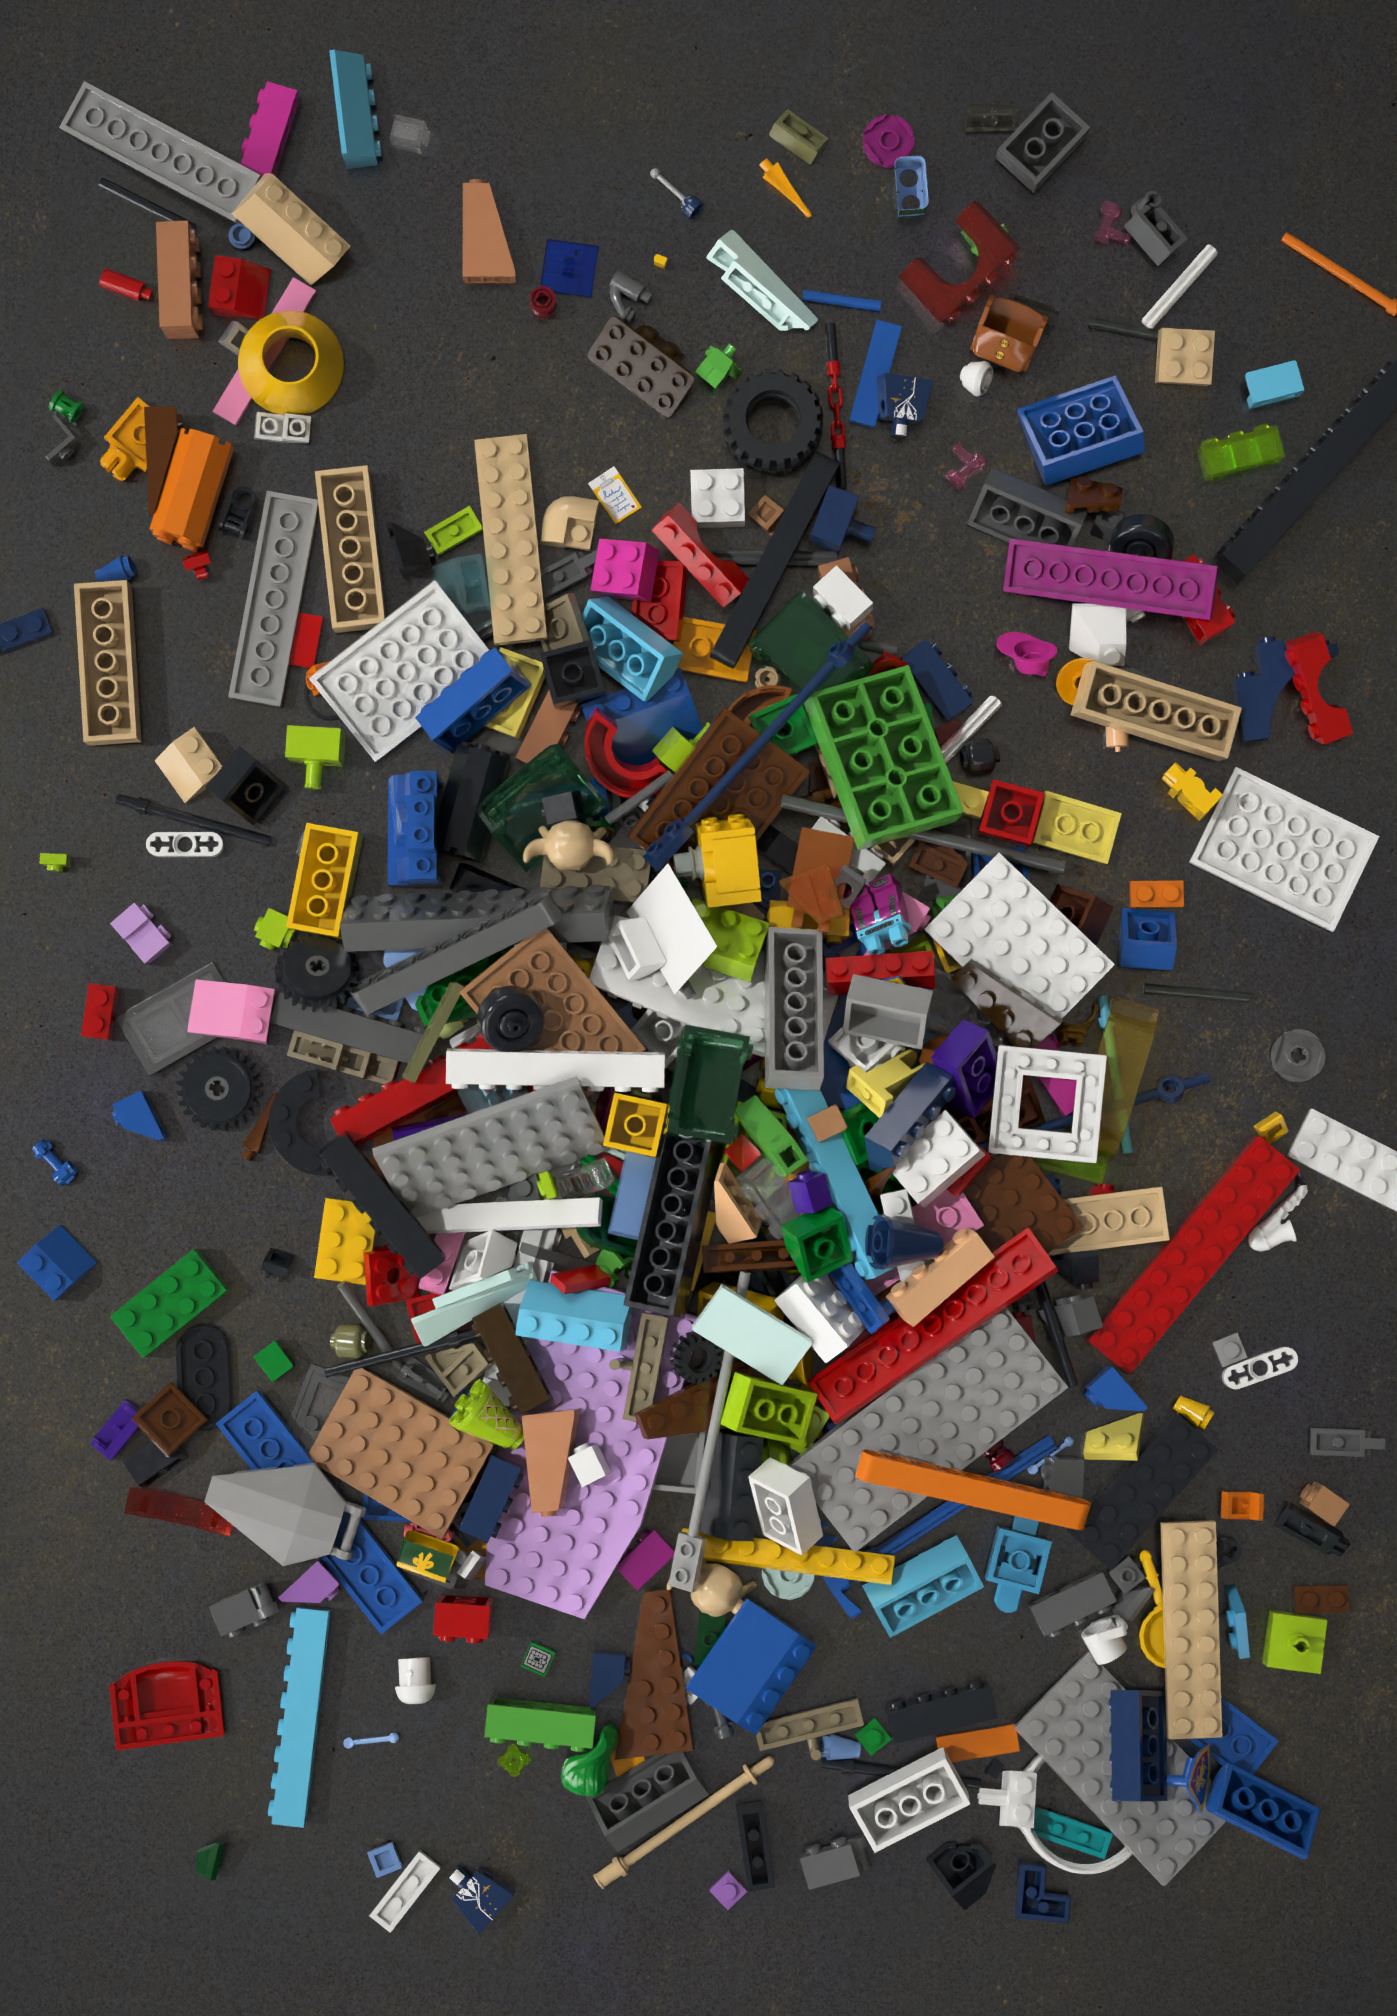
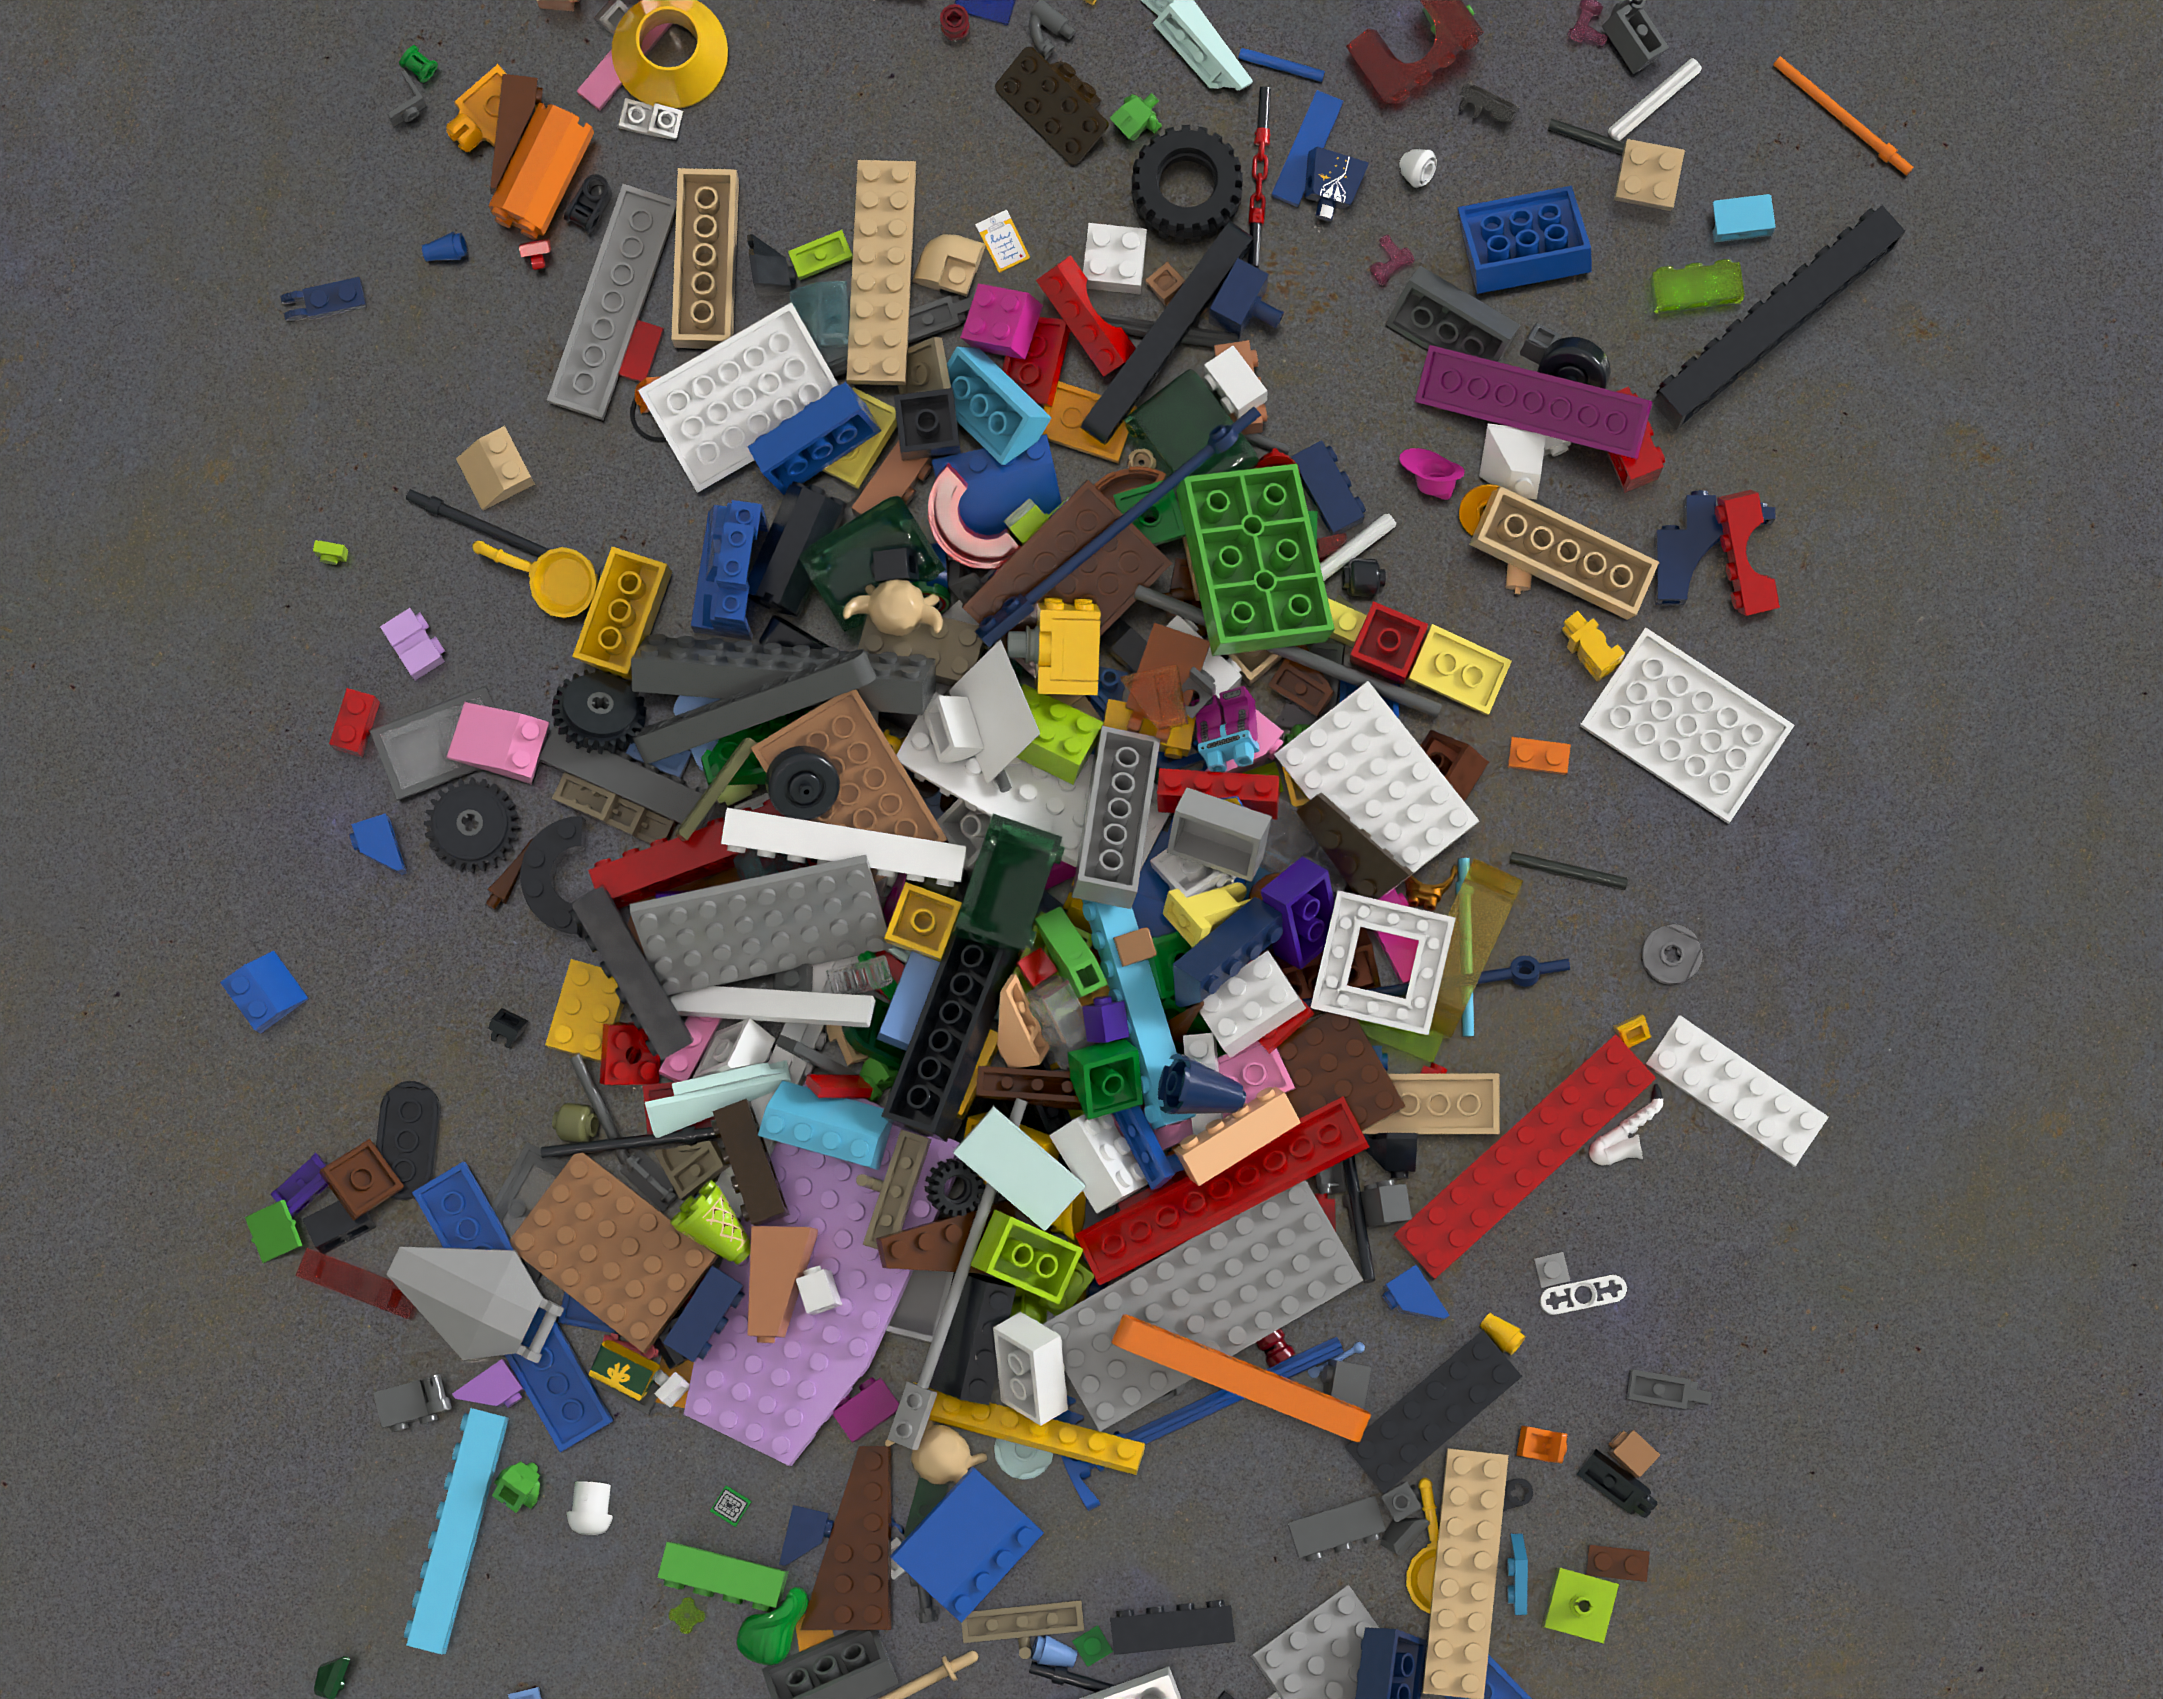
camera: 10 degrees right, 5 degrees down
blue bar [32,1139,78,1186] -> none
tan brick [74,580,142,746] -> none
red slope [109,1661,224,1751] -> none
green brick [110,1249,231,1358] -> none
white beam [146,832,224,857] -> none
black brick [206,746,286,825] -> none
green panel [253,1340,293,1382] -> none
lime brick [254,908,297,951] -> none
lime brick [285,725,346,789] -> none
light blue hinge [343,1733,399,1749] -> none
red brick [433,1594,495,1643] -> none
lime plate [537,1171,560,1200] -> none
dark grey bar [605,770,673,825] -> none
medium azure slope [862,1535,984,1638] -> none
orange tile [936,1723,1020,1762] -> none
dark orange piece [970,294,1048,372] -> none
dark azure brick [984,1516,1052,1613] -> none
reddish brown wing [1065,476,1123,514] -> none
white piece [1081,1615,1128,1664] -> none
light yellow wing [1083,1413,1144,1461] -> none
blue slope [1119,908,1177,970] -> none
none -> bright green piece [245,1200,302,1263]
none -> yellow piece [472,541,599,618]
none -> bright green piece [492,1461,540,1513]

